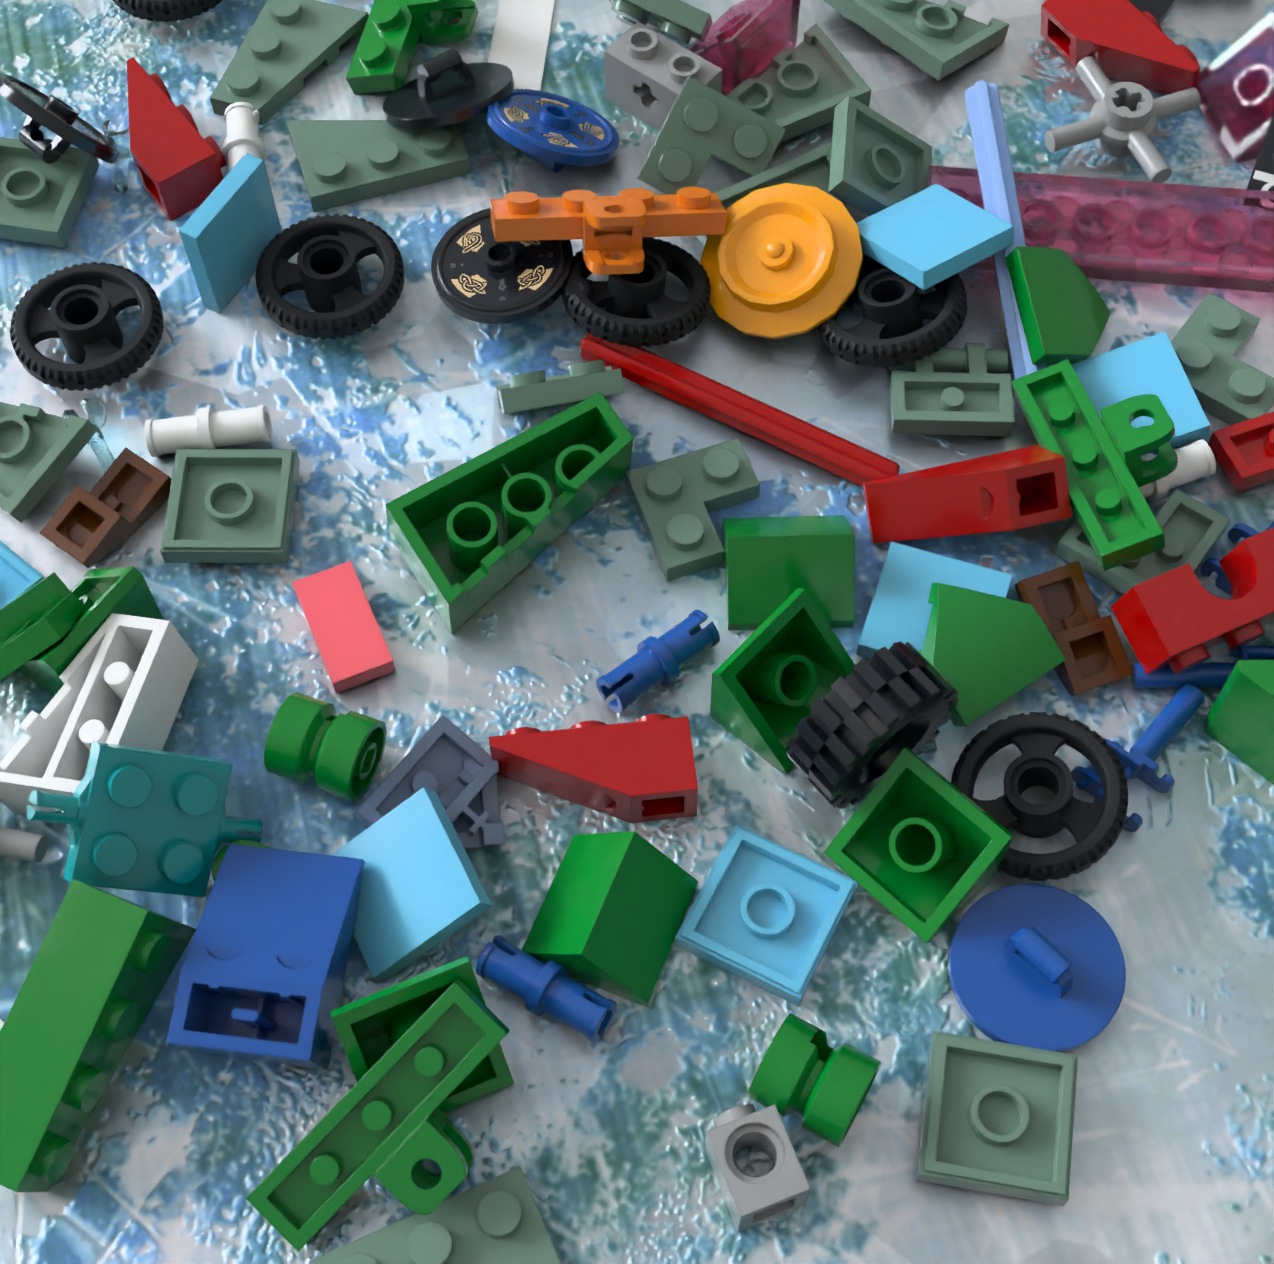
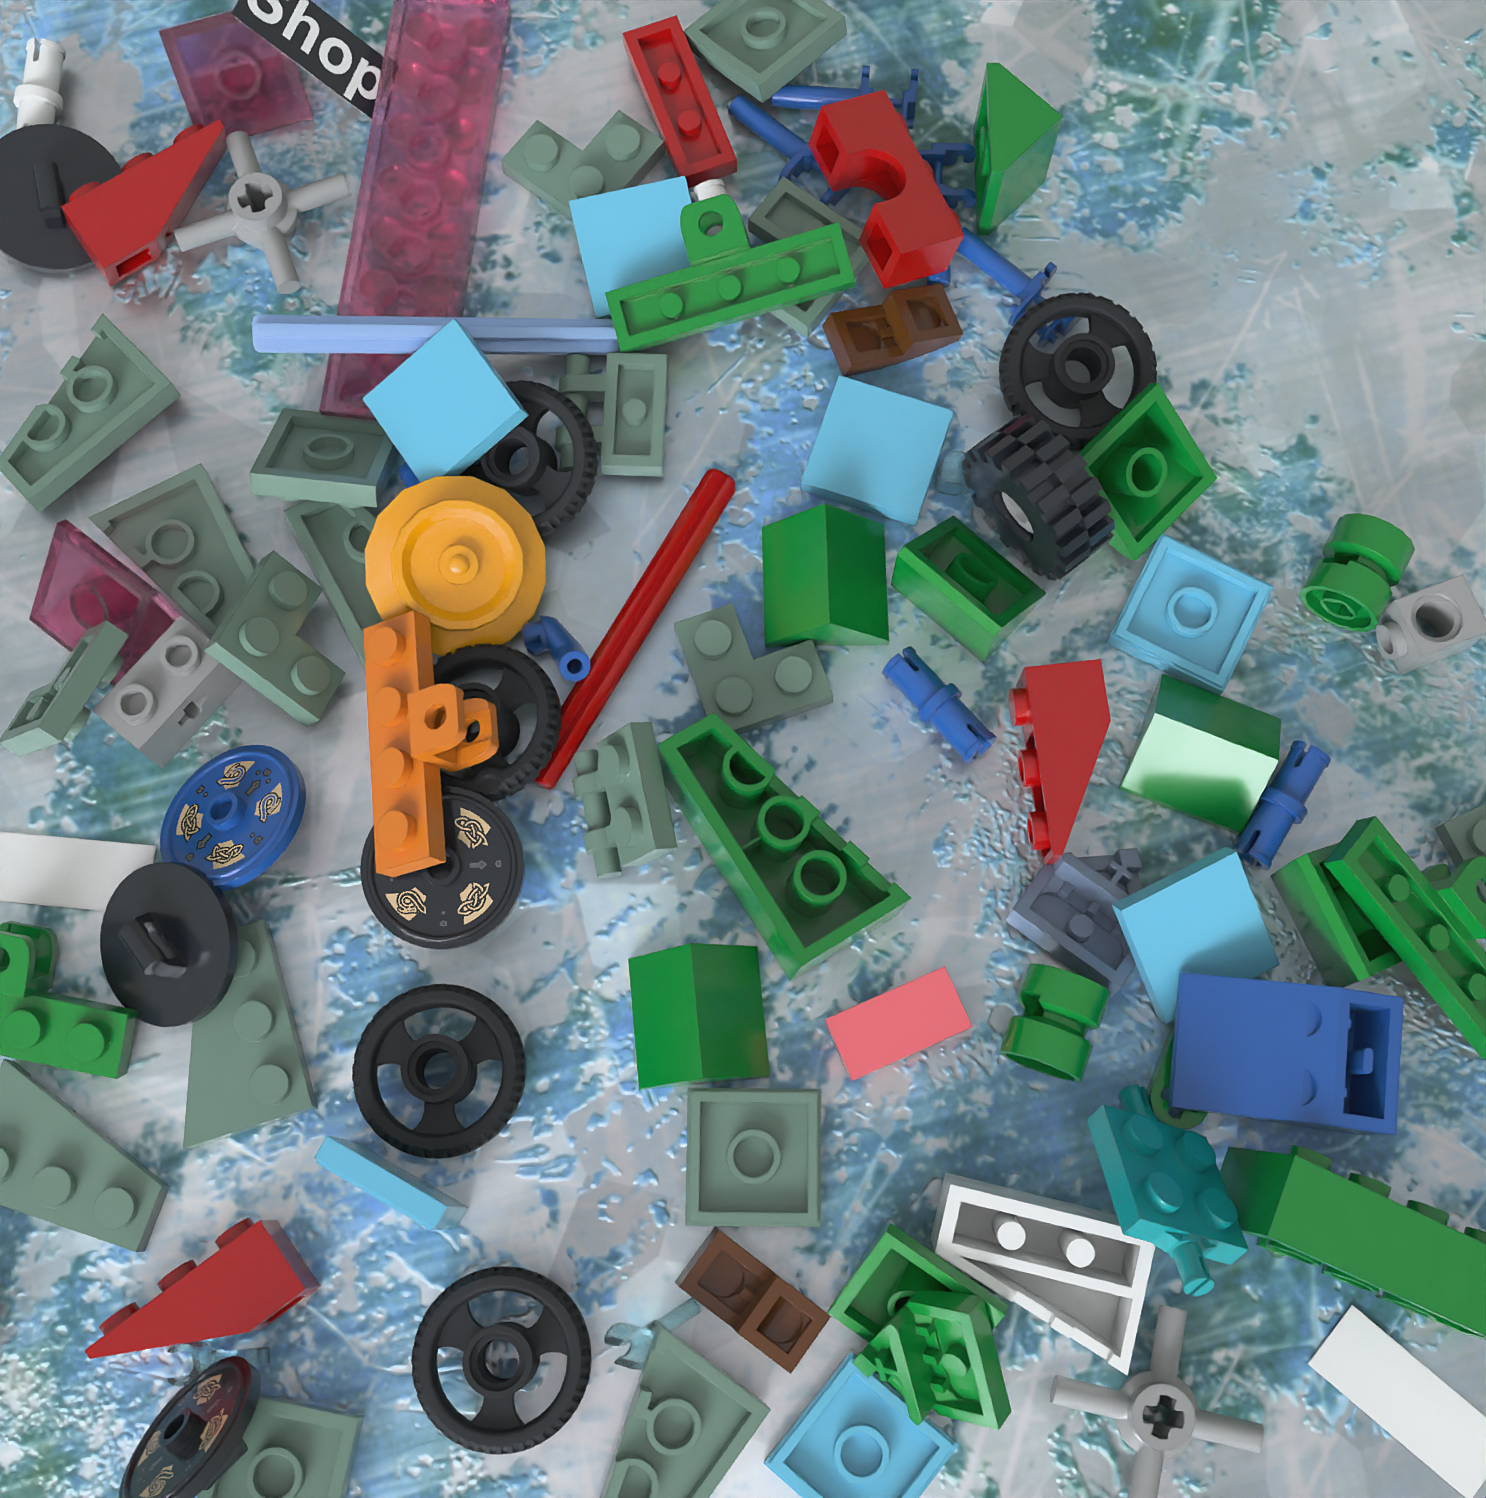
camera: 90 degrees left, 15 degrees up
white pin [144,404,272,457] -> none
white pin [221,102,266,173] -> none
red slope [862,445,1072,543] -> none
sand green plate [916,1031,1078,1206] -> none
green slope [919,582,1066,727] -> none
blue shield [948,883,1126,1053] -> none
green slope [1005,246,1111,364] -> none
none -> blue arm [521,616,590,682]
none -> green slope [628,943,770,1090]

